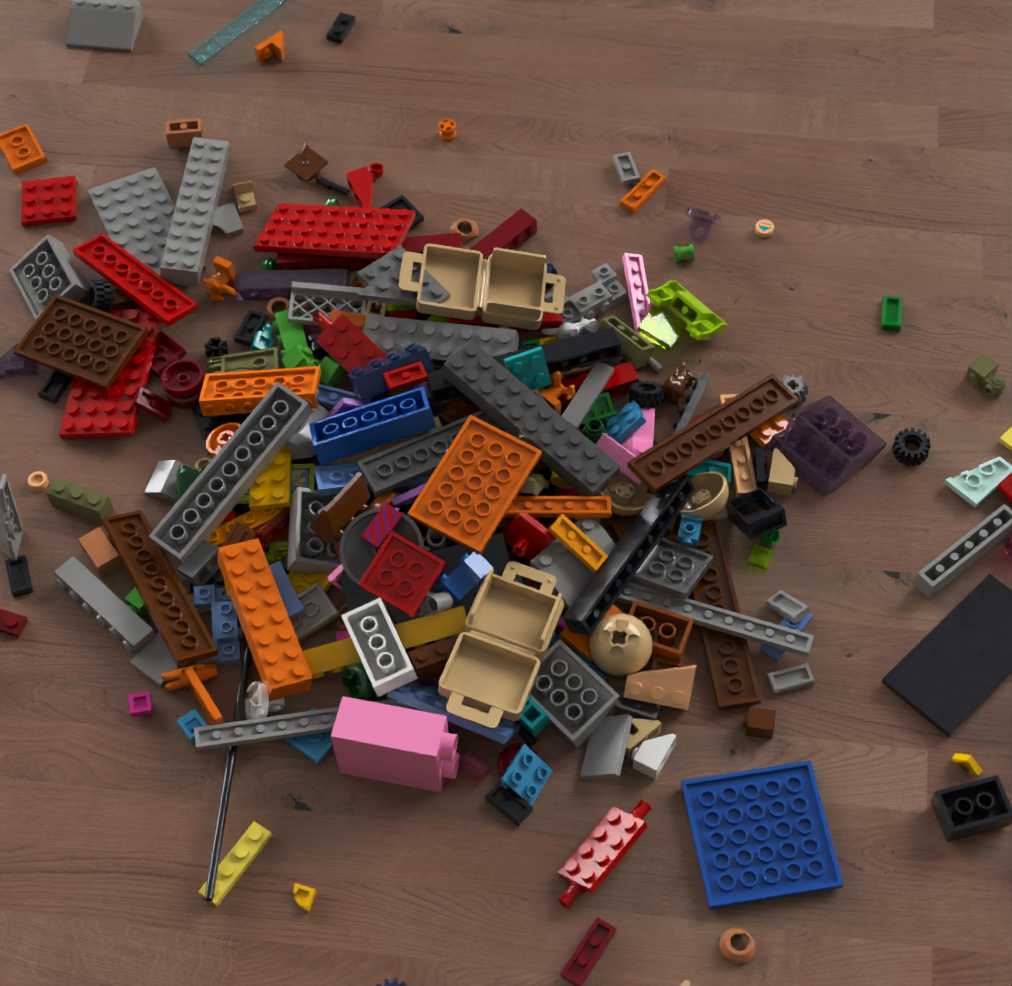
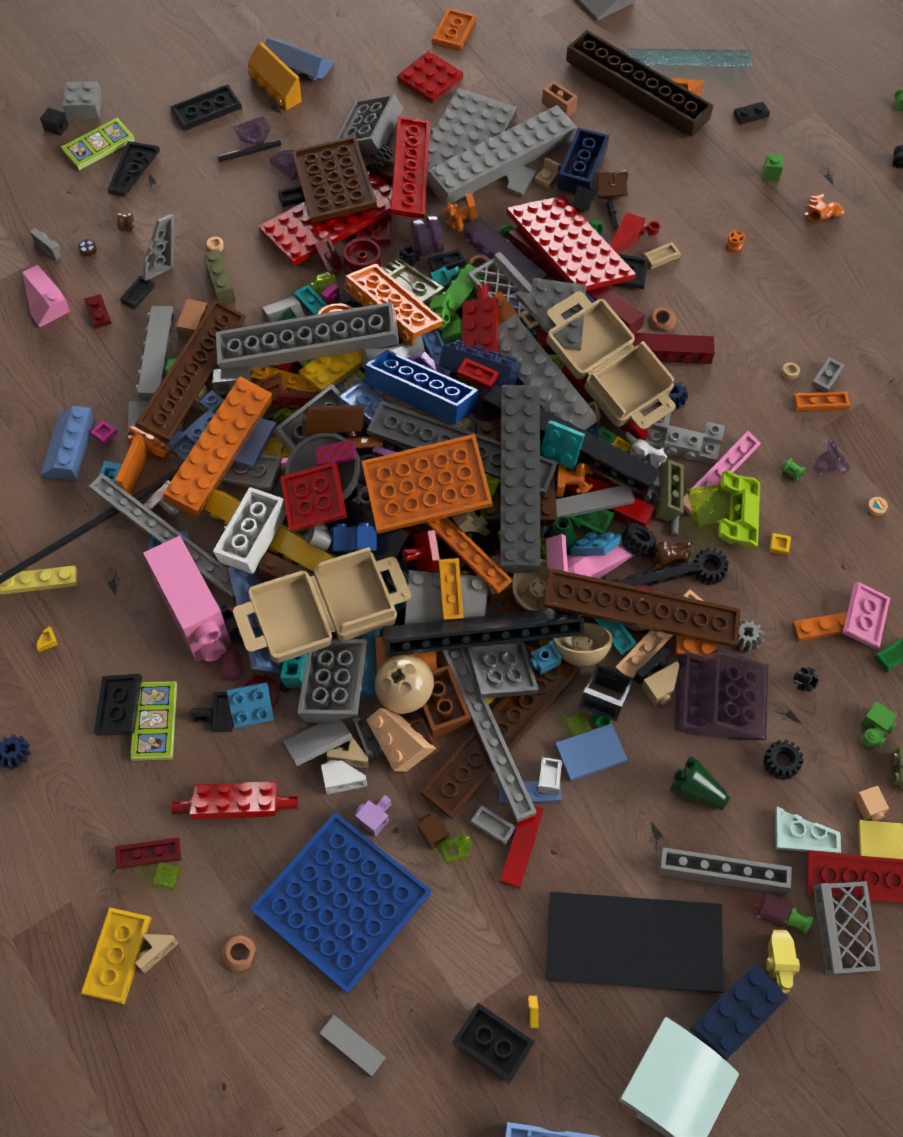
camera: 45 degrees right, 5 degrees up
none -> medium blue slope [40,406,95,481]
none -> black plate [94,674,142,736]
none -> tile [131,681,177,761]
none -> clear neon green plate [153,862,181,890]
none -> black slope [189,708,213,722]
none -> teal plate [294,284,328,315]
none -> clear neon green head [311,272,337,297]
none -> light grey tile [320,1015,386,1077]
none -> dark pink plate [321,283,339,305]
none -> lavender brick [355,795,392,837]
none -> clear purple wheel [410,214,444,257]
none -> clear neon green bracket [440,829,472,863]
none -> red tile [500,805,544,889]
none -> medium blue tile [555,724,628,782]
none -> dark blue brick [557,127,609,193]
none -> dark brown brick [566,30,713,137]
none -> black brick [572,185,595,213]
none -> tan tile [642,242,681,269]
none -> dark green cone [669,756,730,810]
none -> black tyre [693,548,729,585]
none -> bright green brick [763,154,783,181]
none -> yellow tile [769,533,791,556]
none -> tan tile [781,362,800,381]
none -> orange plate [792,612,847,642]
none -> black gear [794,667,819,692]
none -> orange animal [804,194,844,223]
none -> bright pink tile [843,582,890,650]
none -> light nougat brick [854,786,889,821]
none -> bright green brick [861,701,897,748]

